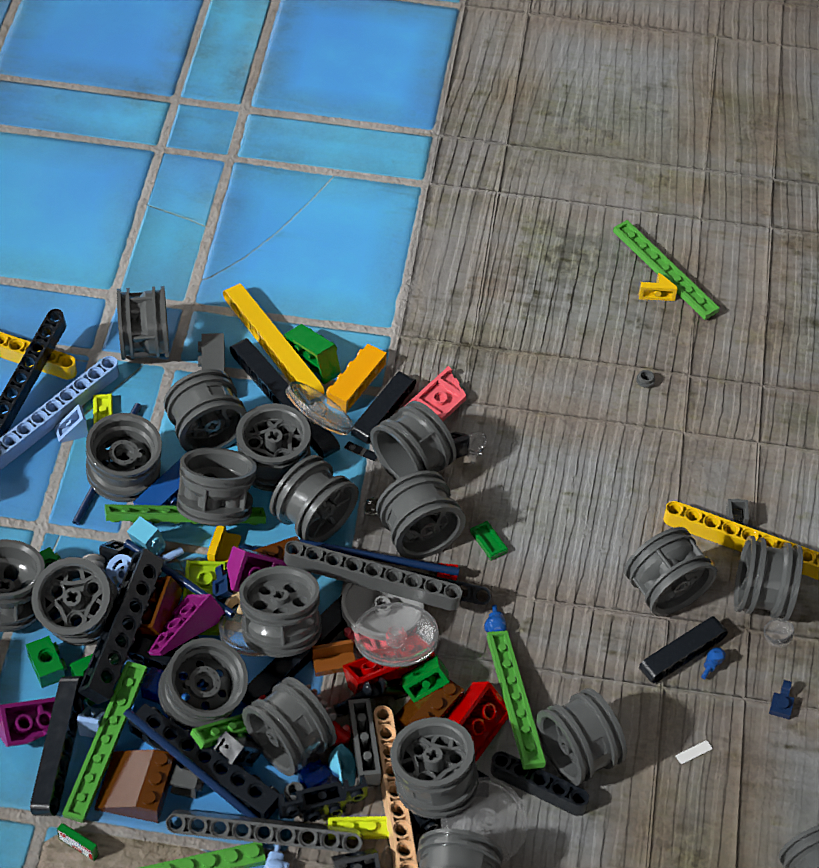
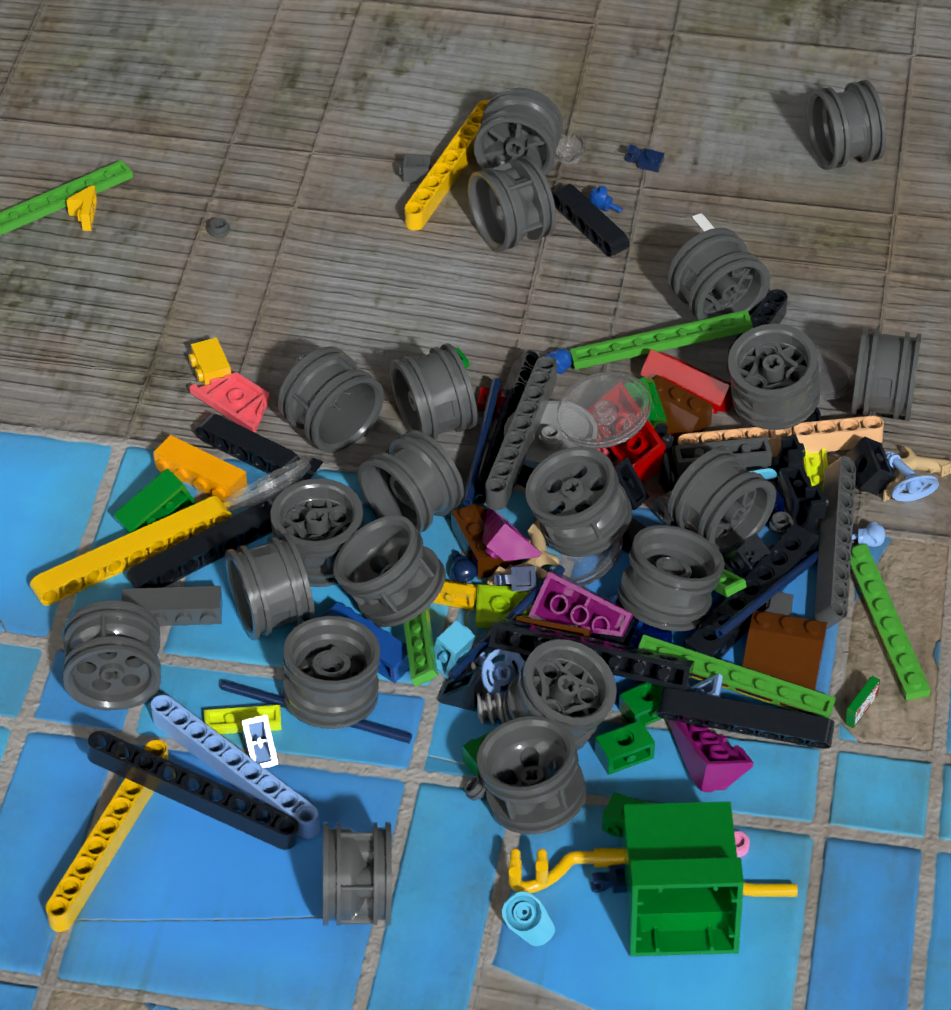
camera: 85 degrees left, 5 degrees down
none -> yellow brick [188,337,231,385]
none -> black slope [614,457,649,510]

